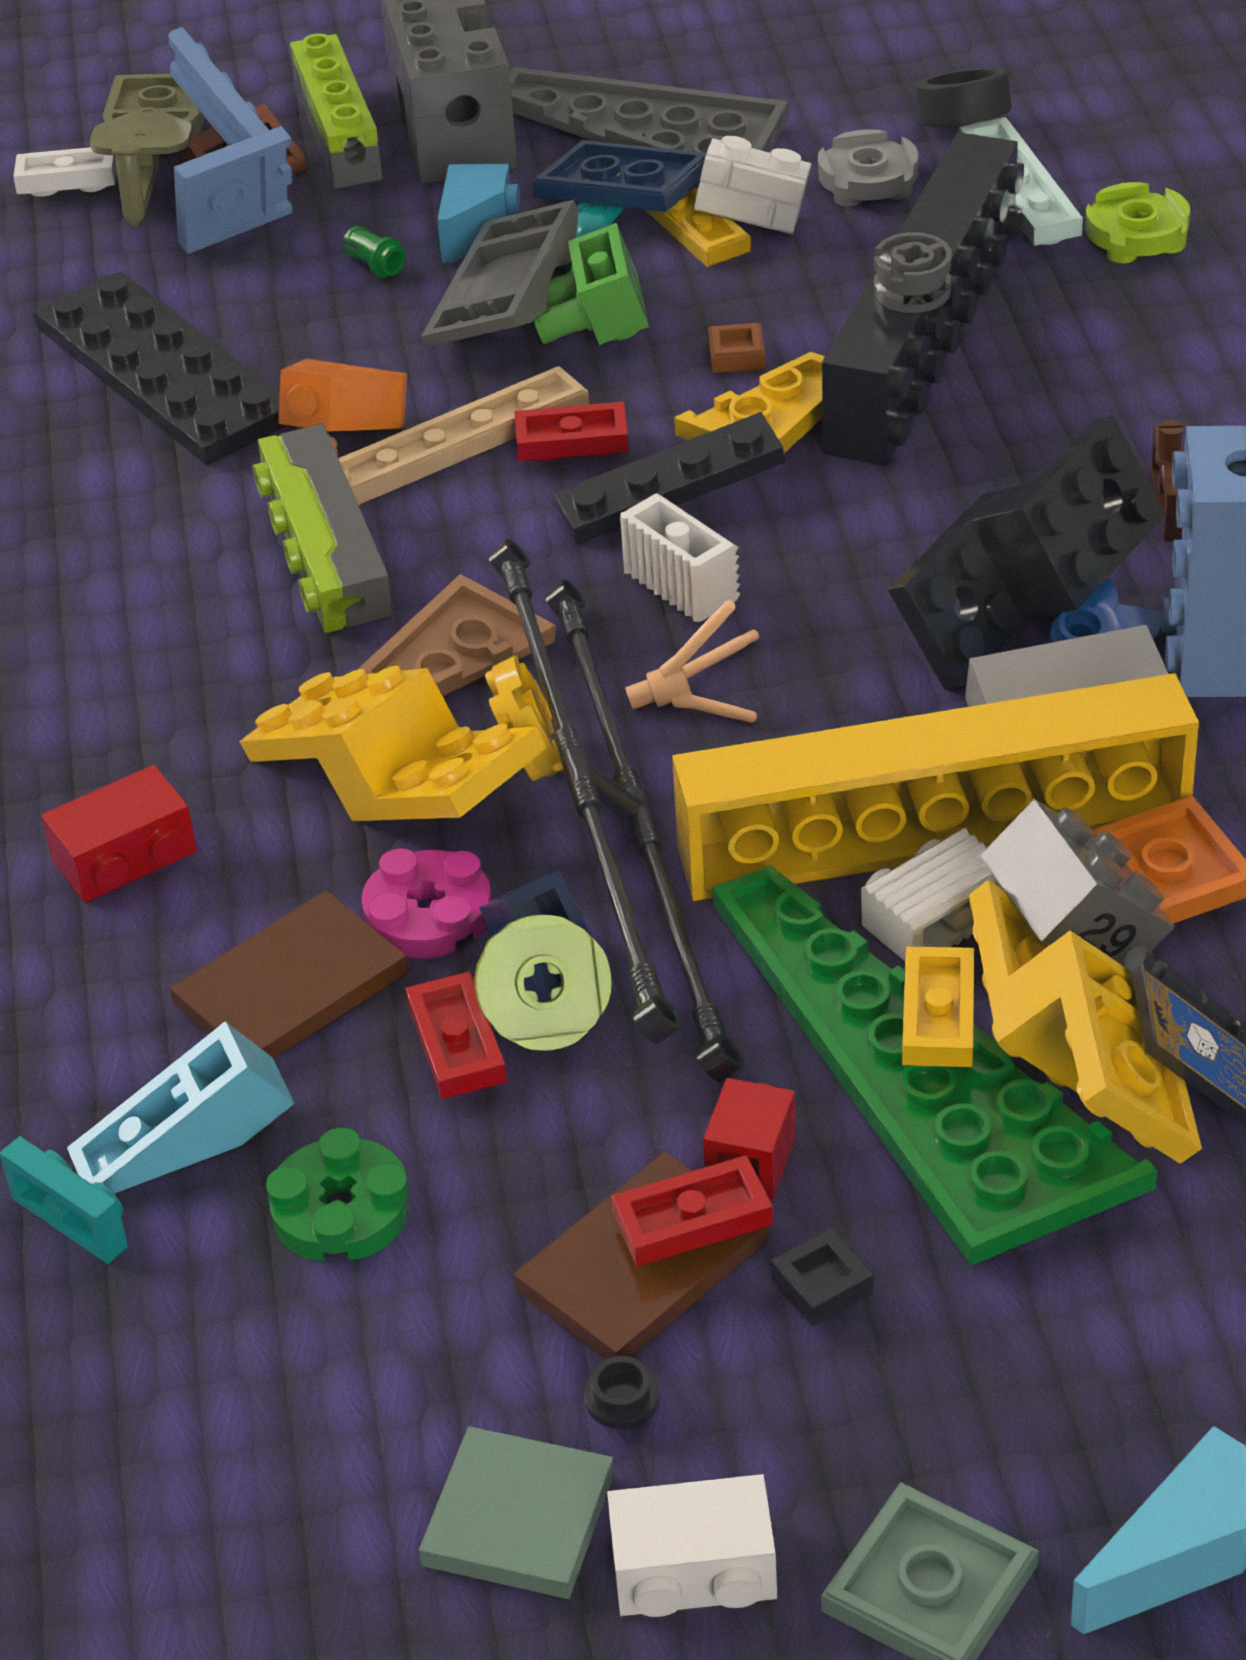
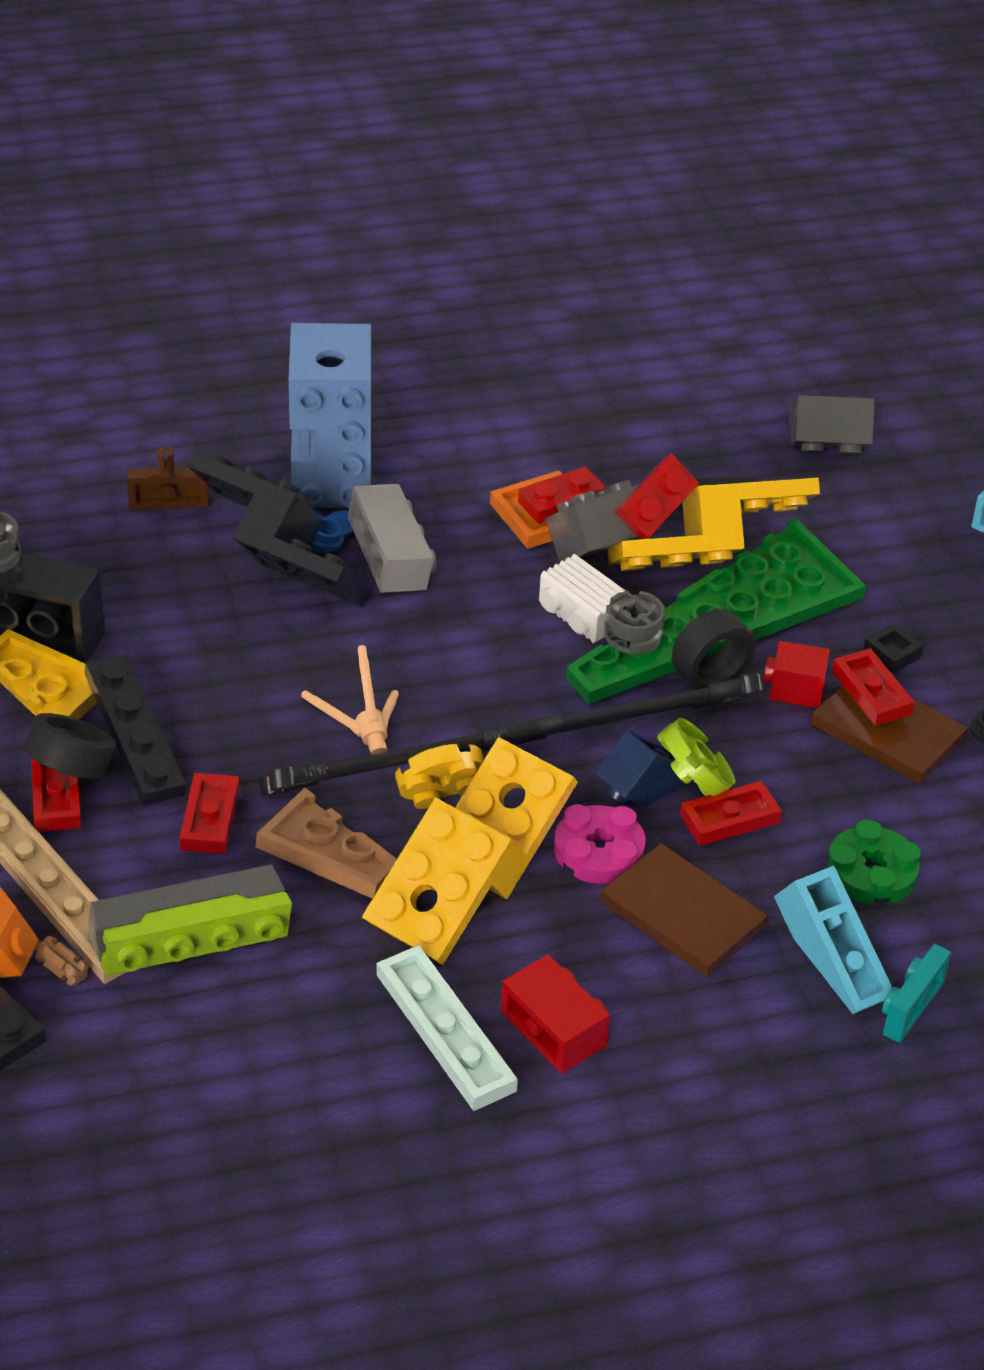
camera: 100 degrees left, 0 degrees up
white brick [620,493,741,621] -> none
yellow brick [672,673,1199,901] -> none
yellow plate [902,946,974,1067] -> none
none -> black tyre [24,713,116,779]
none -> red plate [179,773,239,854]
none -> light aqua plate [377,945,518,1111]
none -> red plate [518,466,607,524]
none -> dark grey wheel [604,590,665,654]
none -> red plate [614,454,699,540]
none -> black tyre [671,609,756,690]

